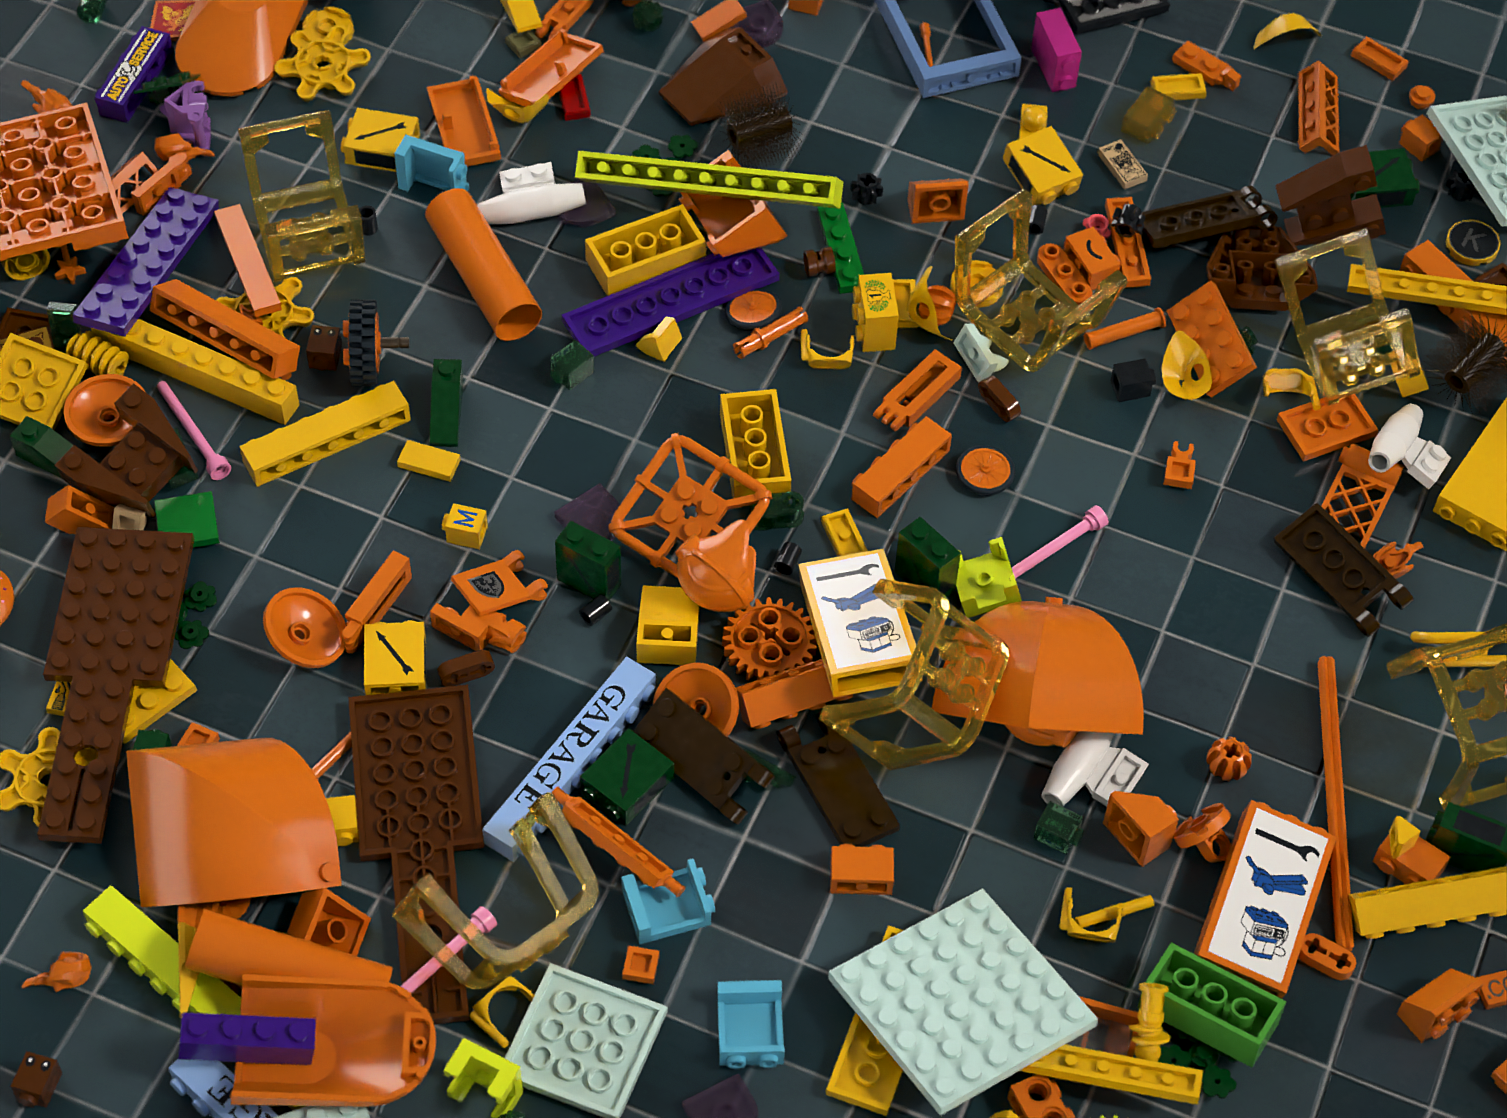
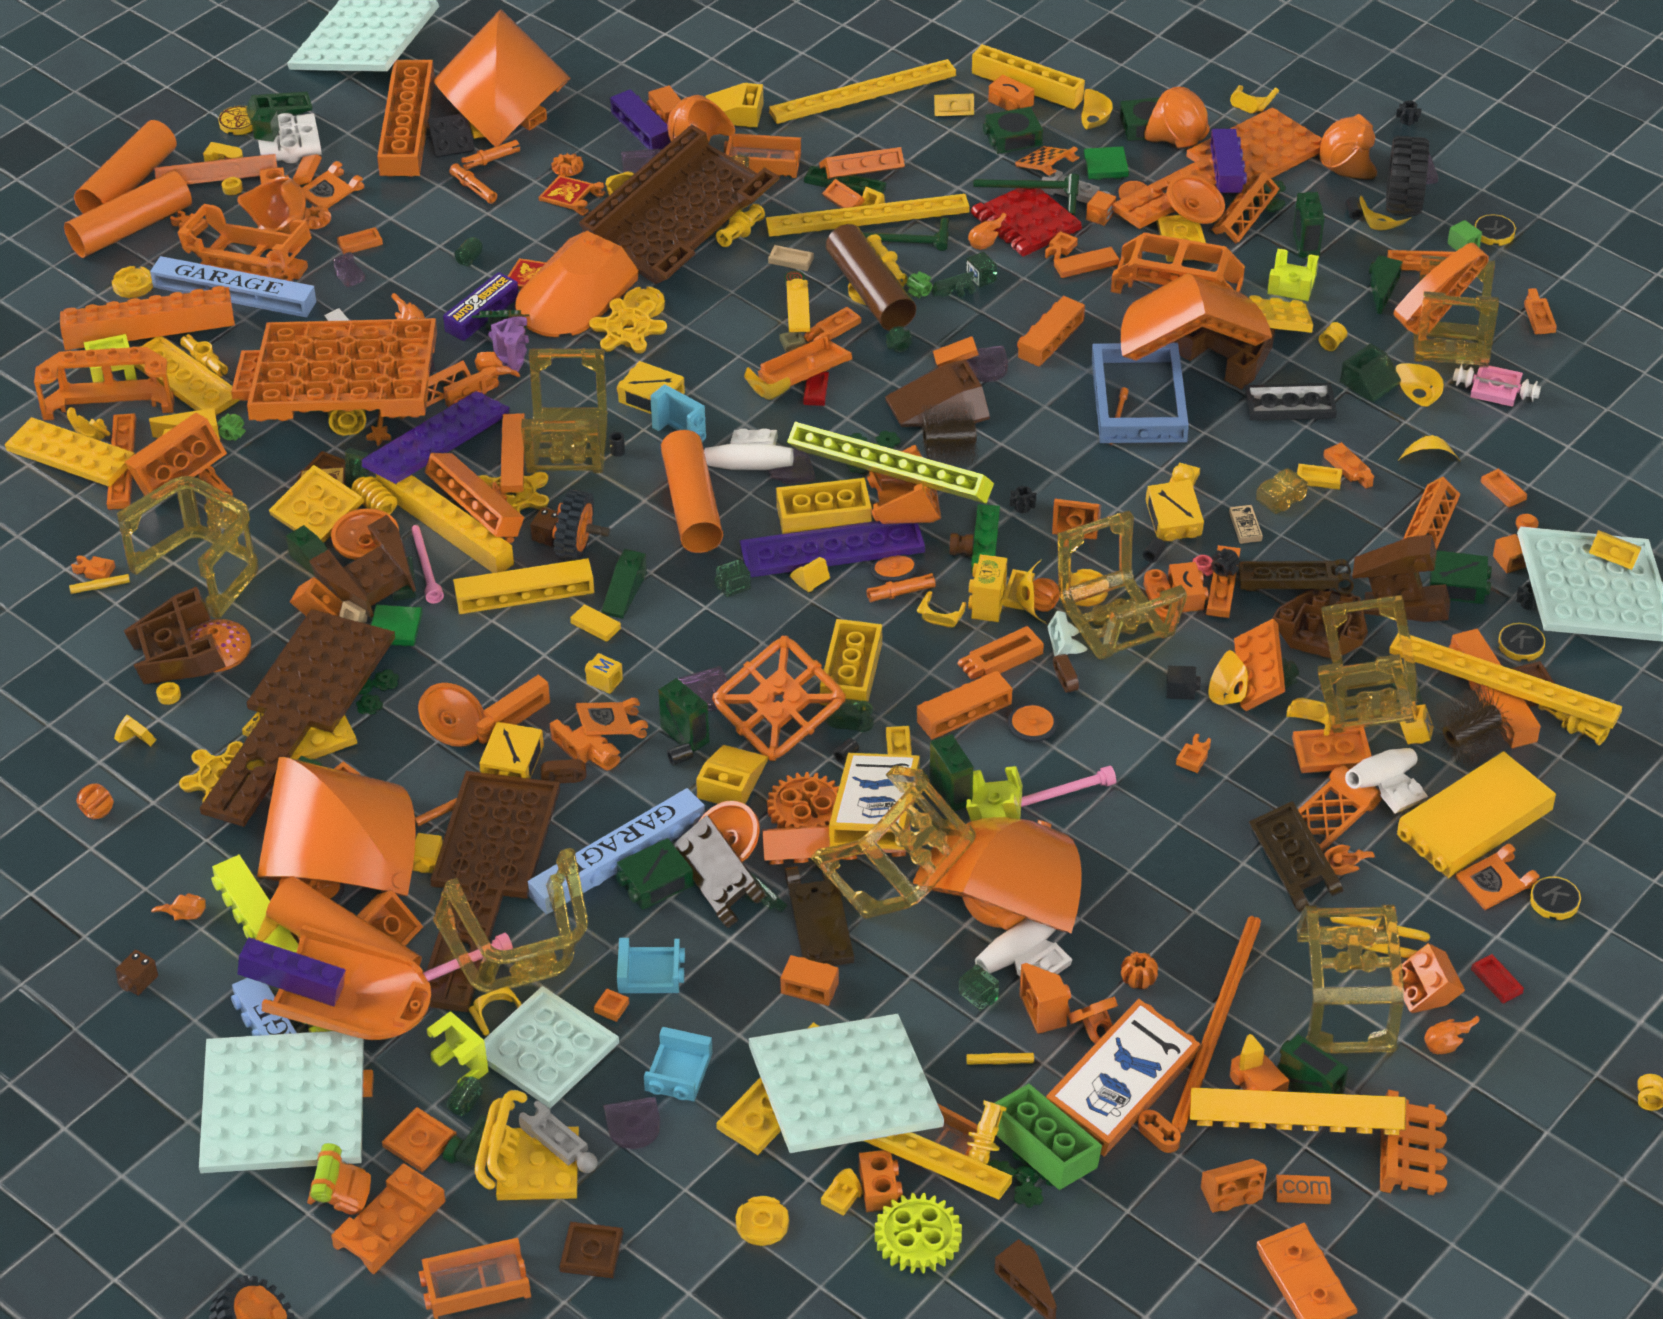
camera: 20 degrees right, 10 degrees down
orange container [427,76,501,167] -> none
orange plate [550,786,686,897] -> none
orange piece [675,519,756,612] -> none
dark pink brick [1031,8,1082,92] -> none
yellow helmet [1059,888,1123,943] -> none
orange pin [1084,307,1166,350] -> none

